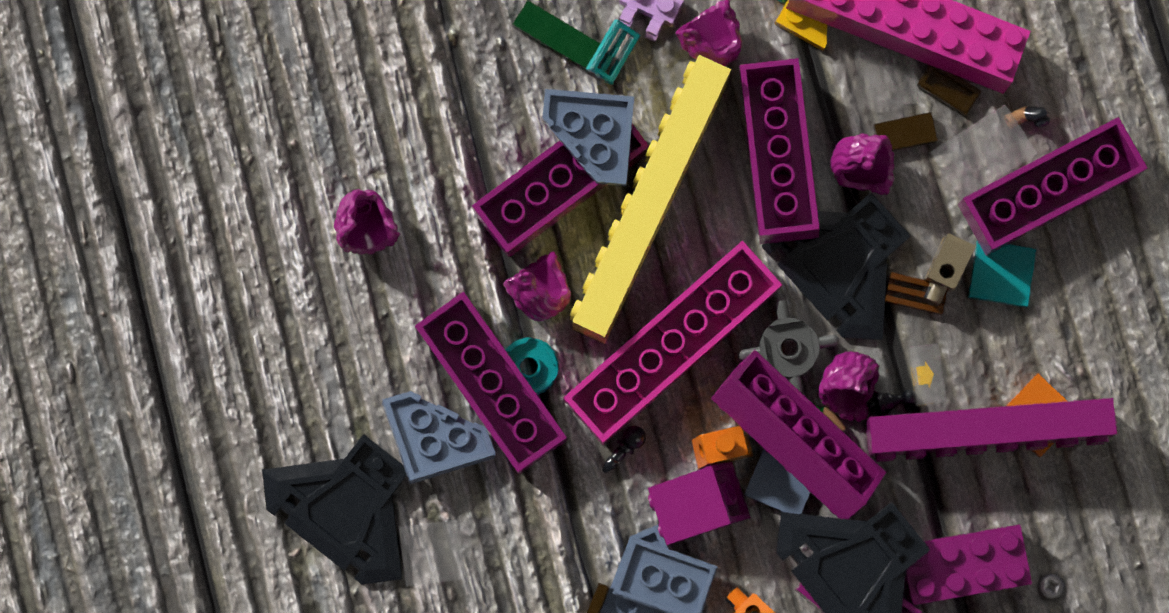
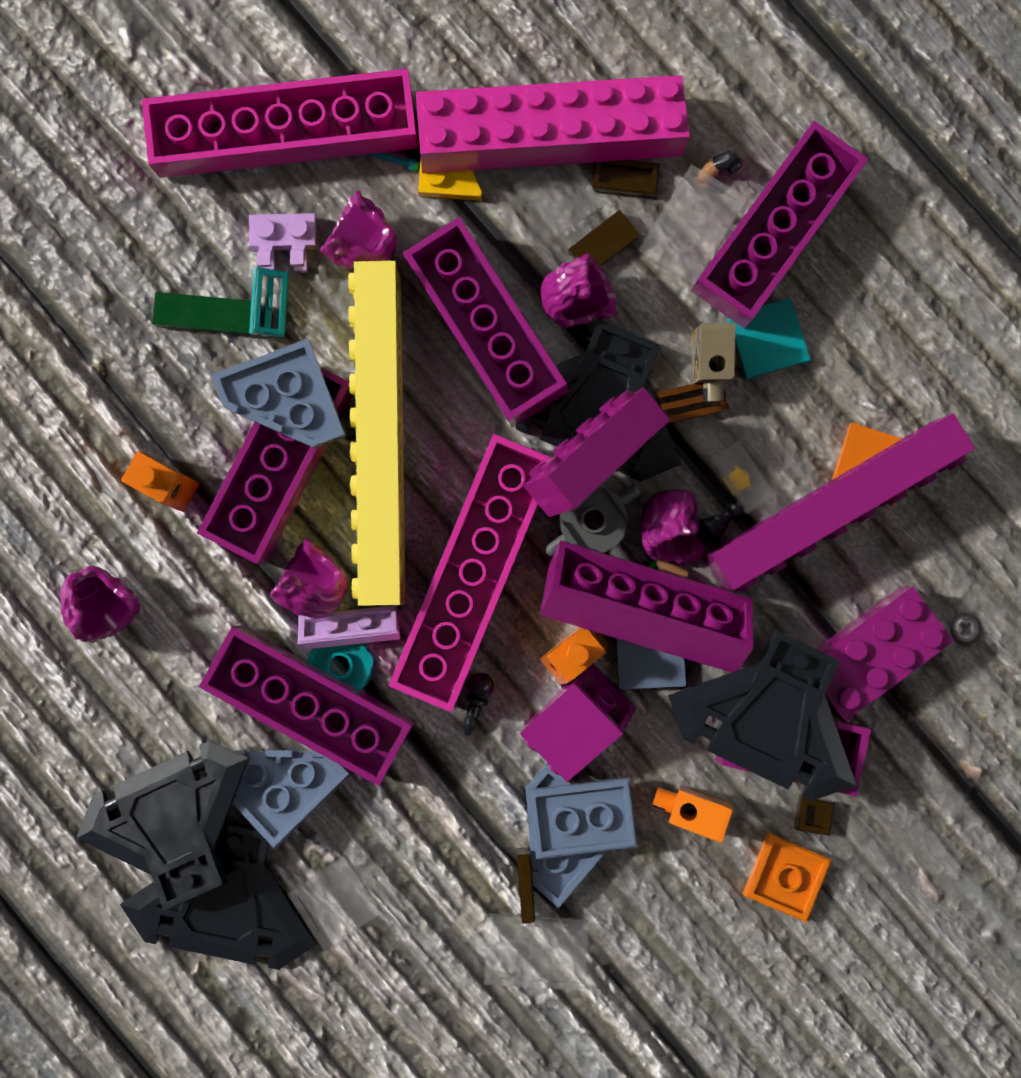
camera: 30 degrees left, 5 degrees up
none -> black plate [76,741,249,911]
none -> orange torso [121,451,200,512]
none -> lavender tile [298,605,400,650]
none -> magenta brick [523,388,670,517]

